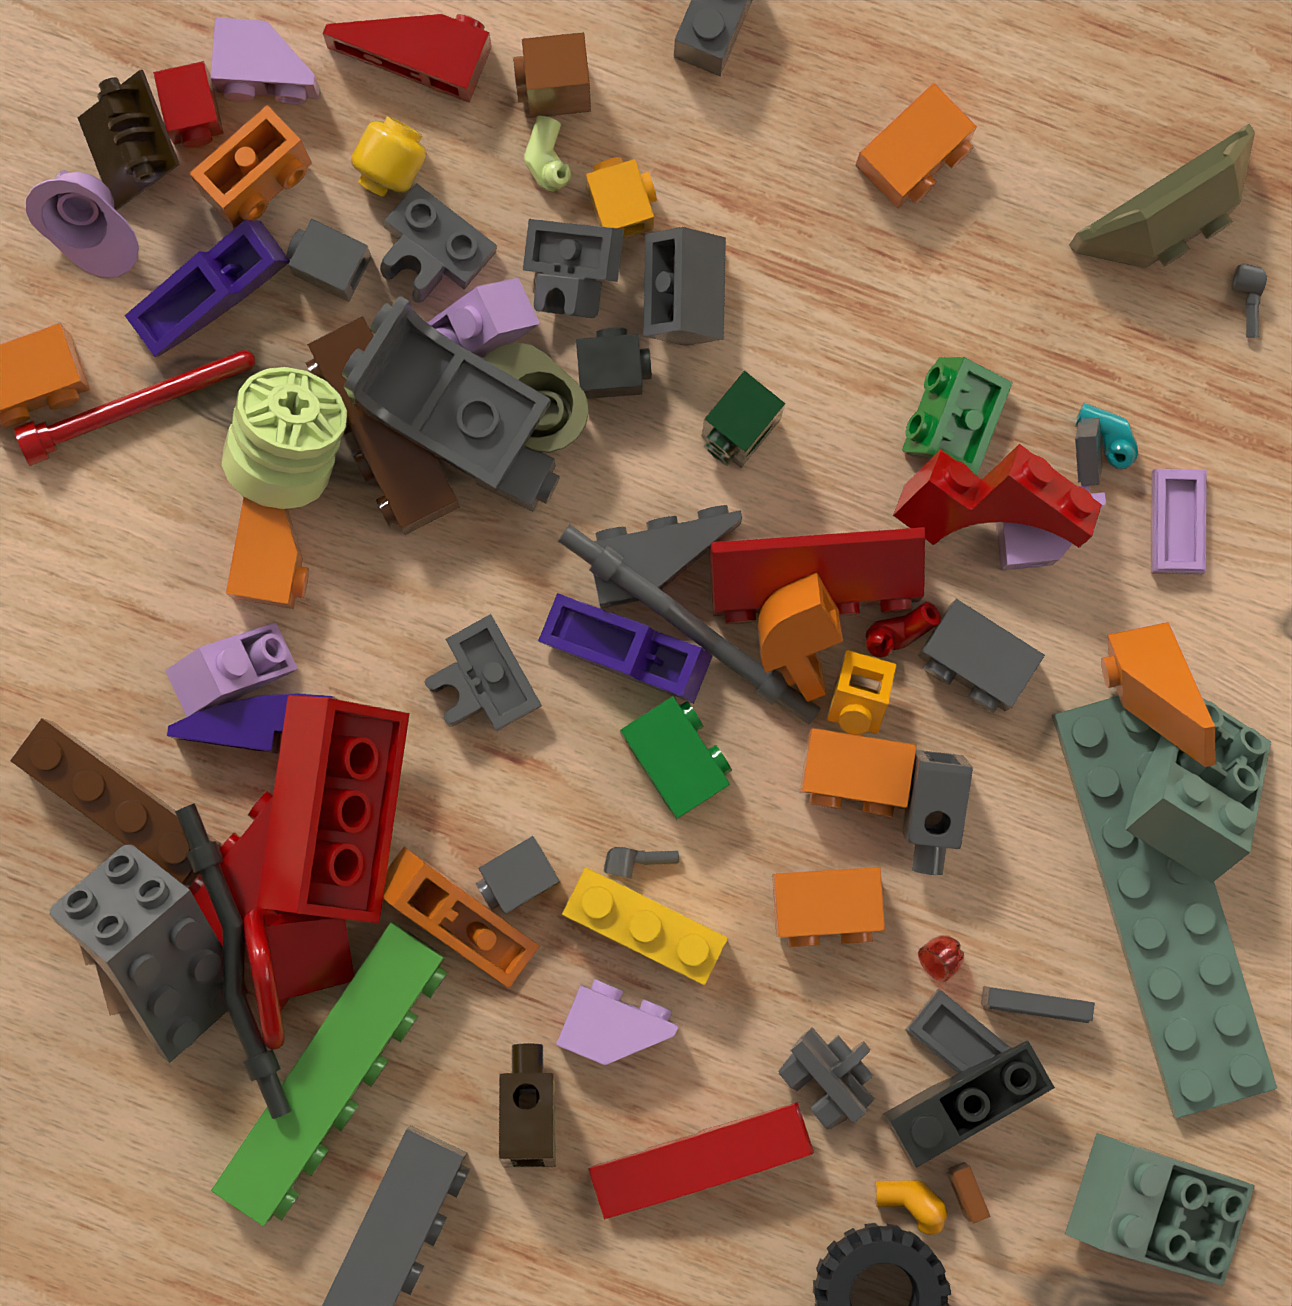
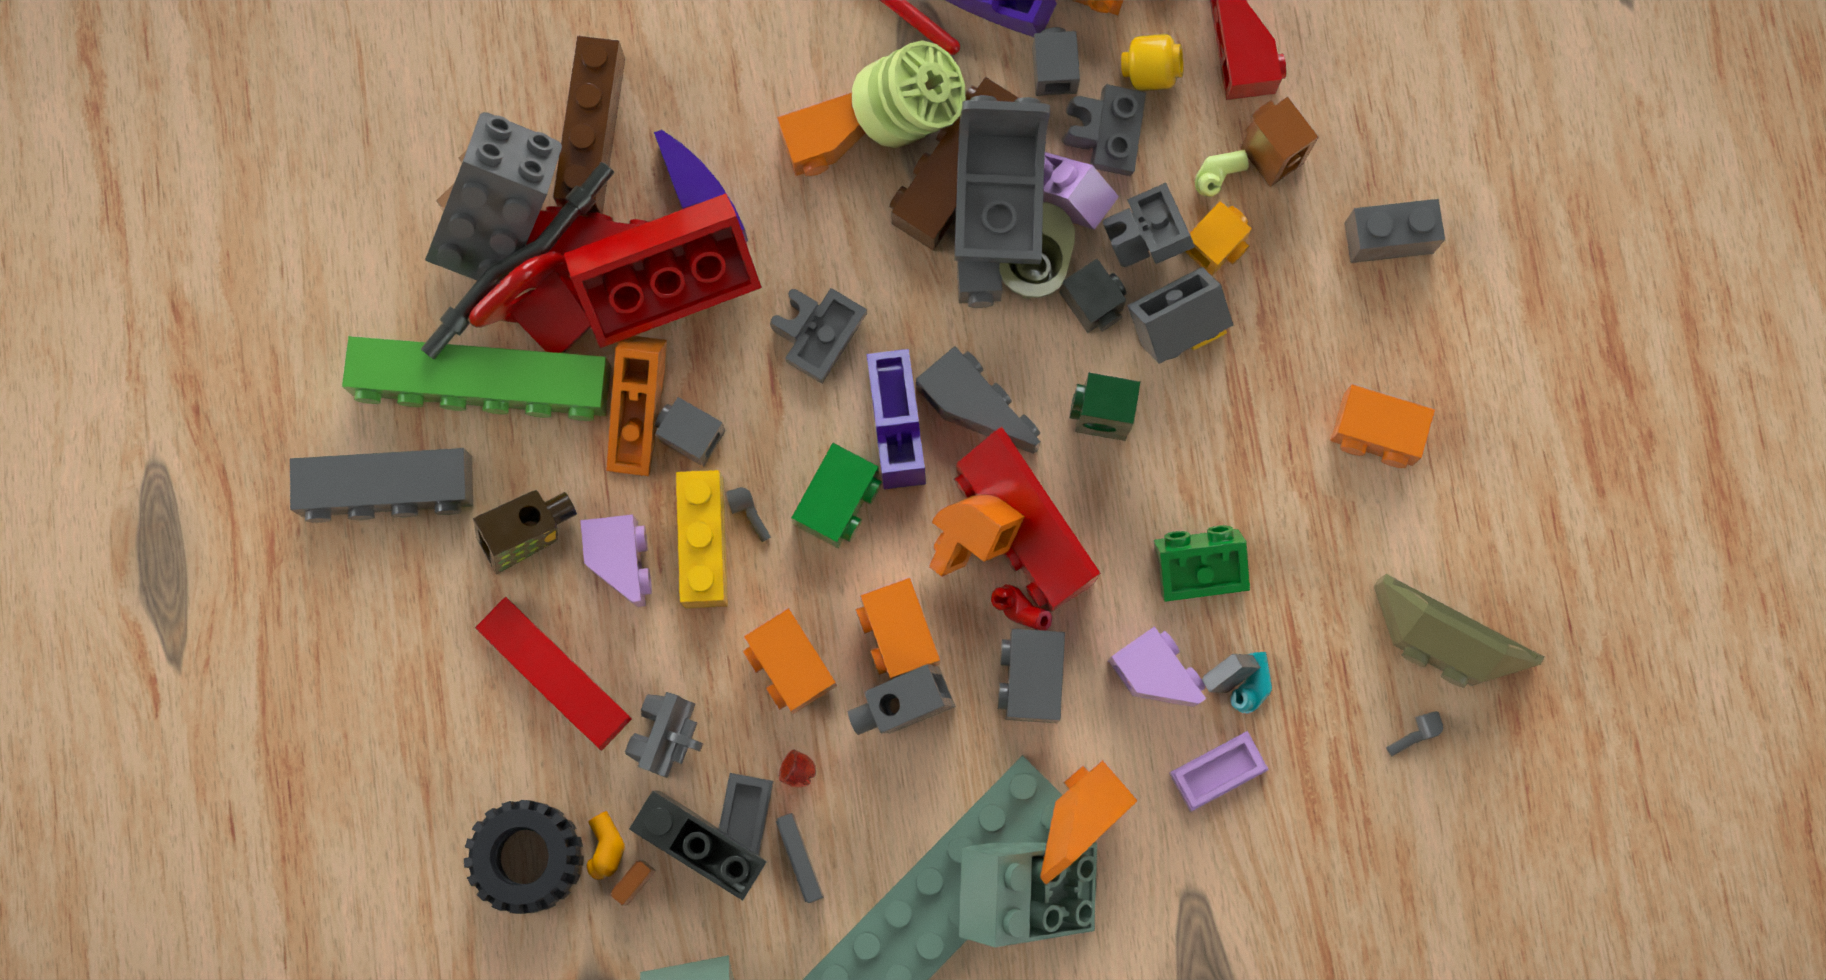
camera: 65 degrees right, 5 degrees down
lavender slope [165,622,298,717] -> none
dark grey bar [558,525,821,725] -> none
light orange brick [827,650,896,735] -> none
red arch [893,444,1102,548] -> none

